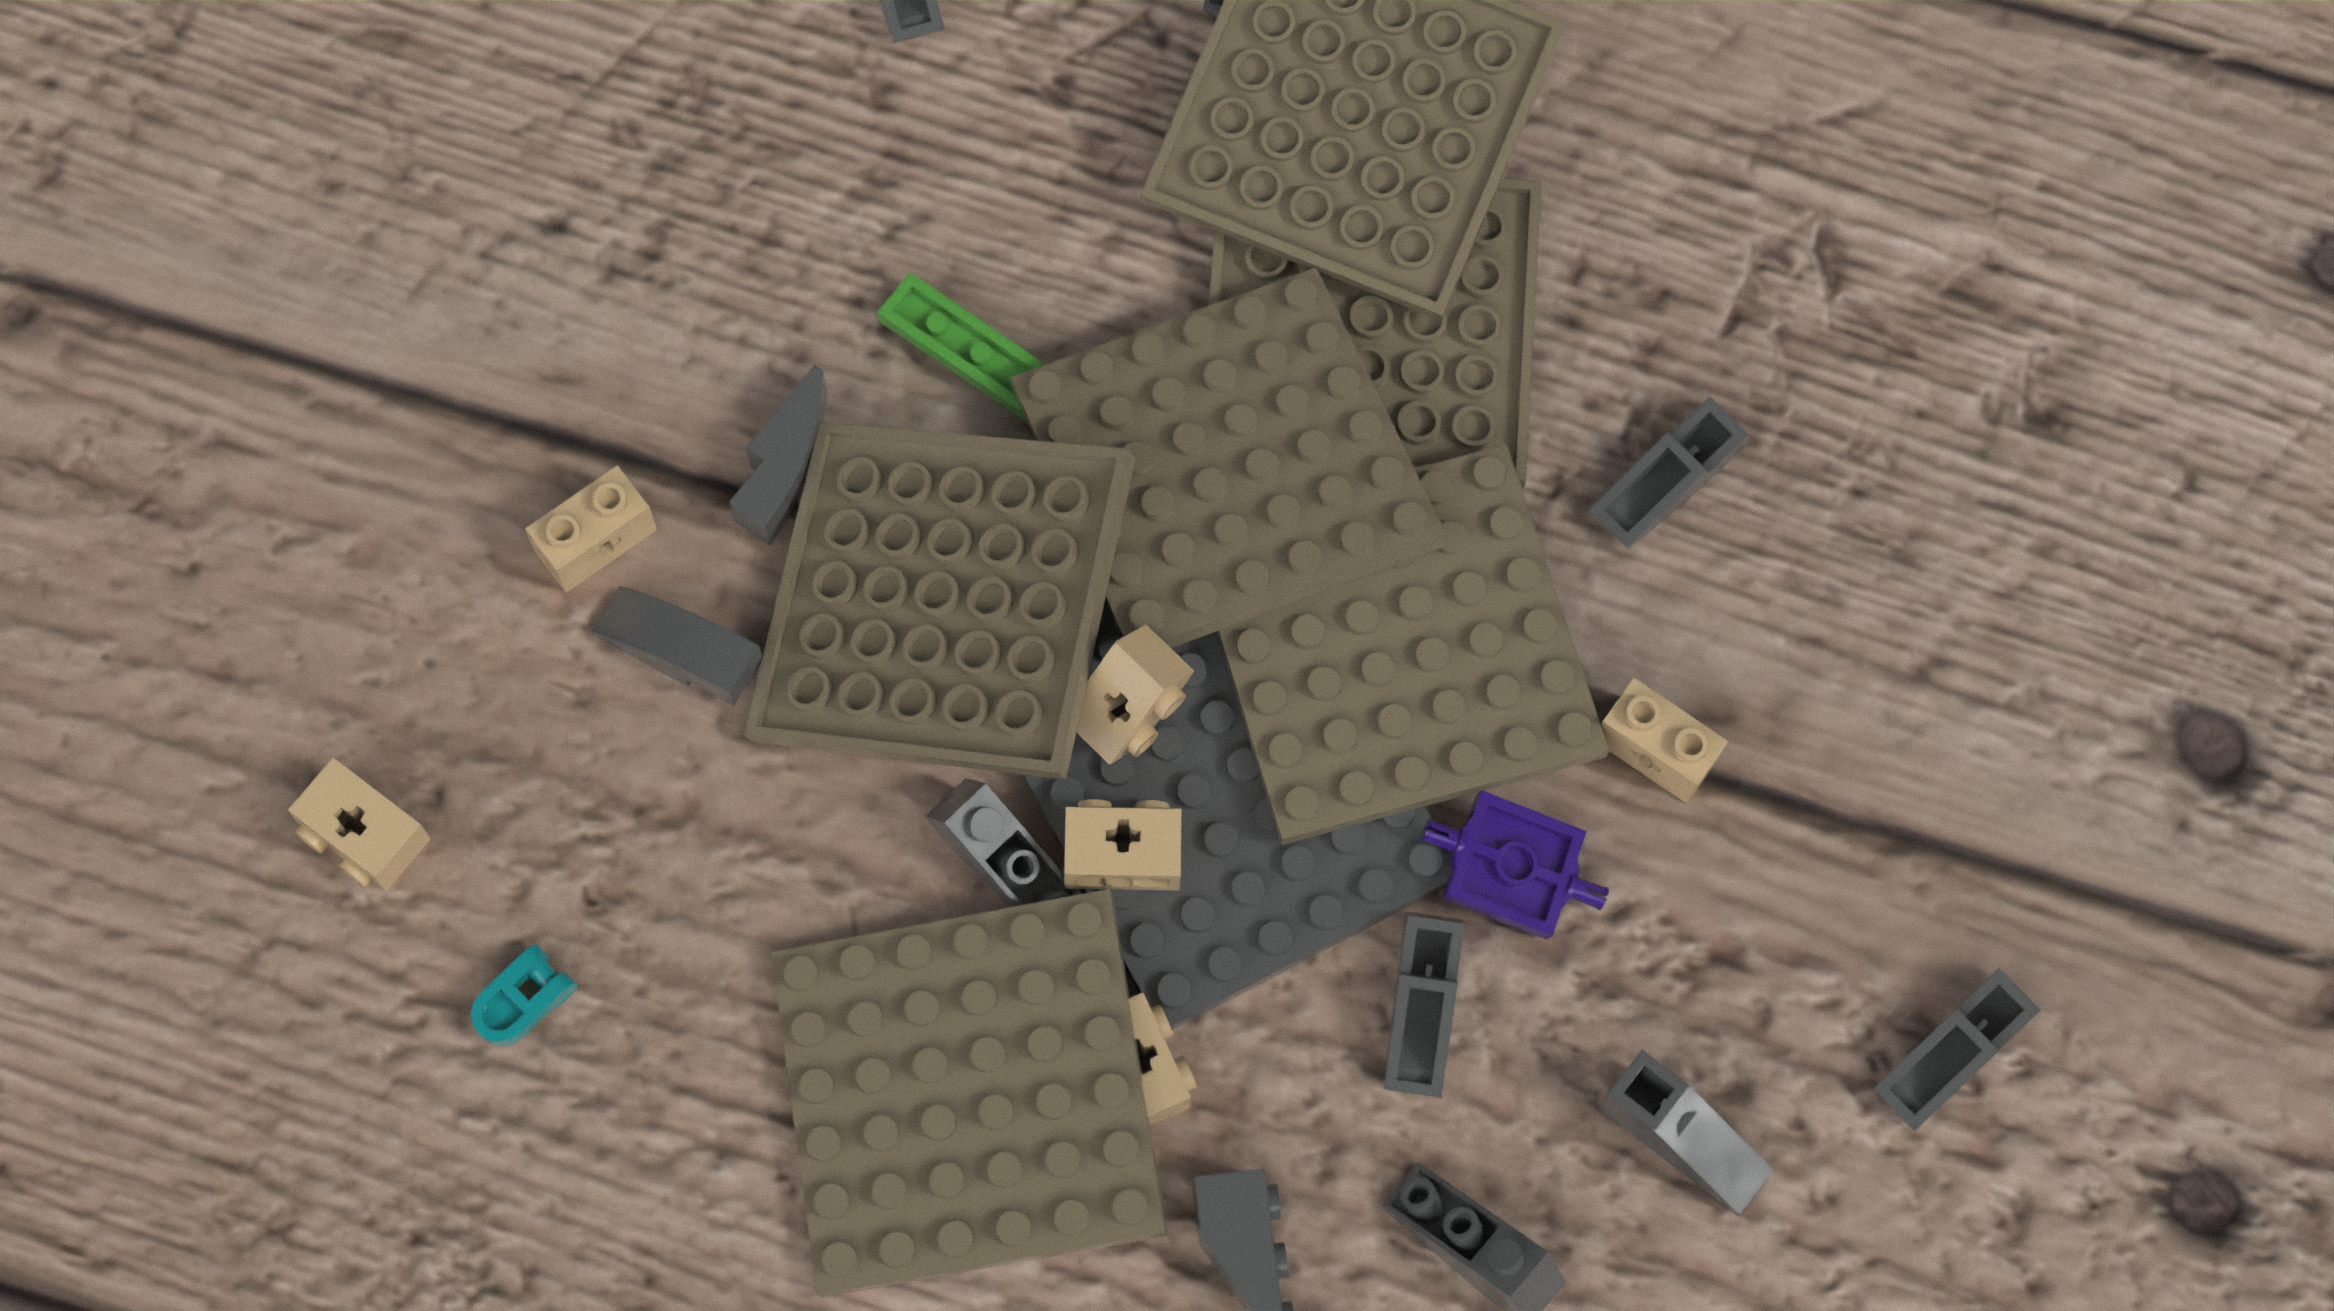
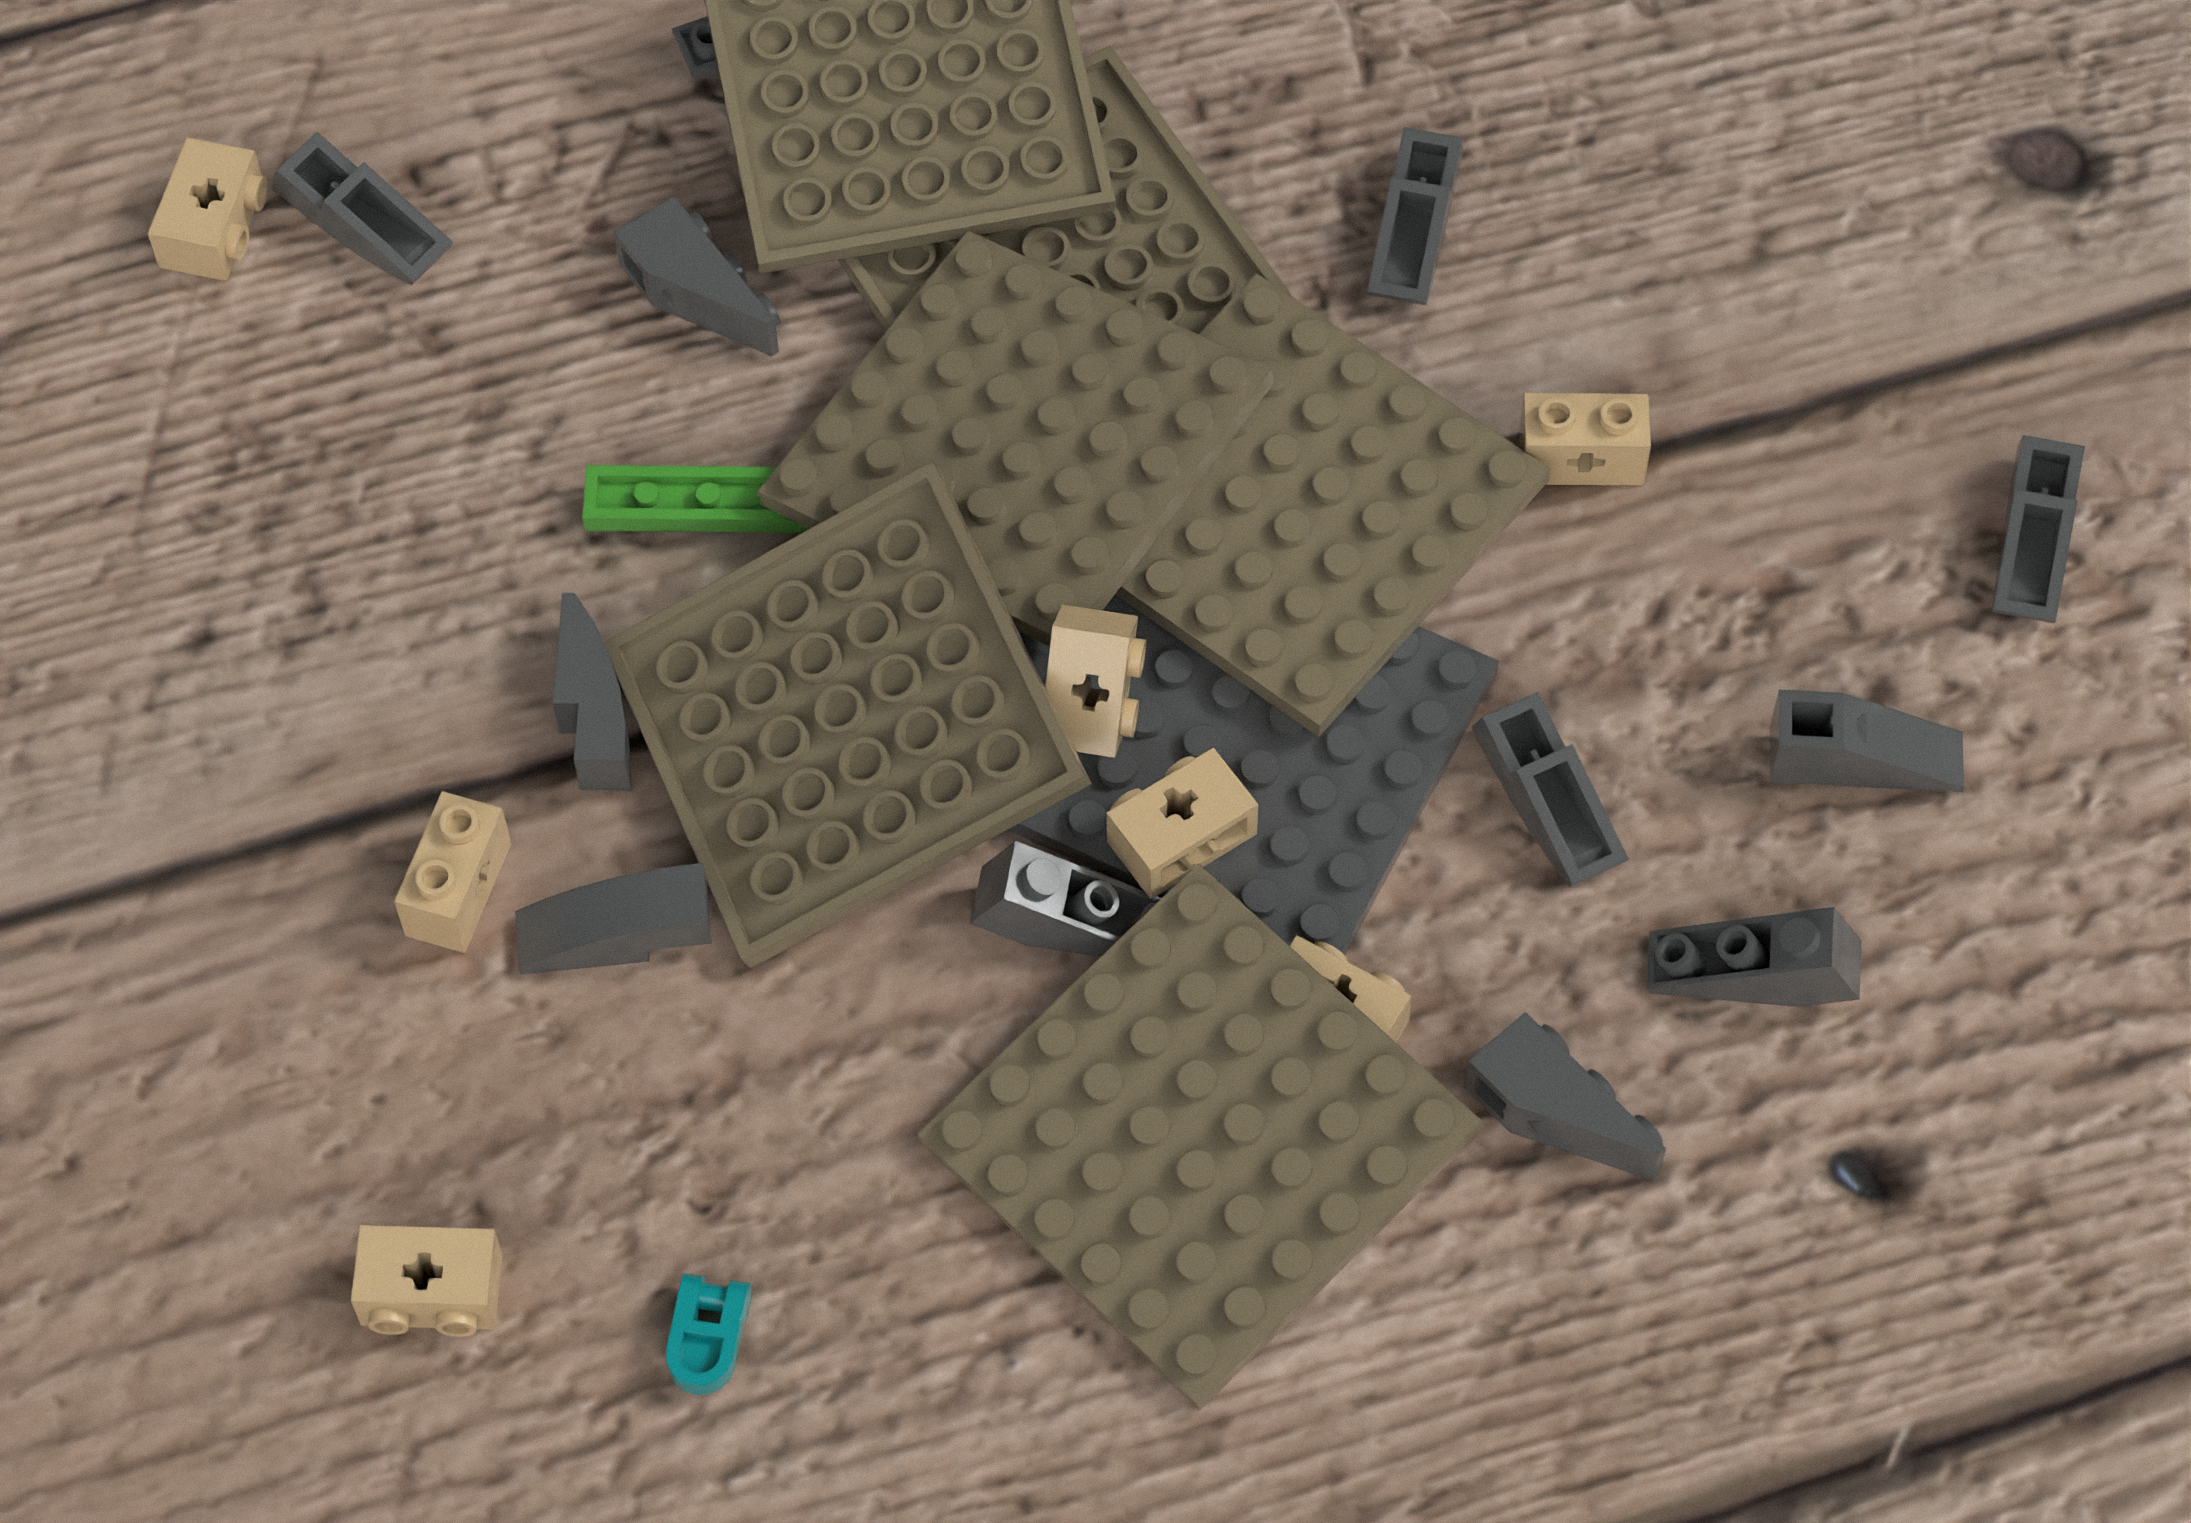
camera: 30 degrees left, 10 degrees down
dark purple plate [1421,790,1609,940] -> none
none -> dark grey slope [614,197,780,356]

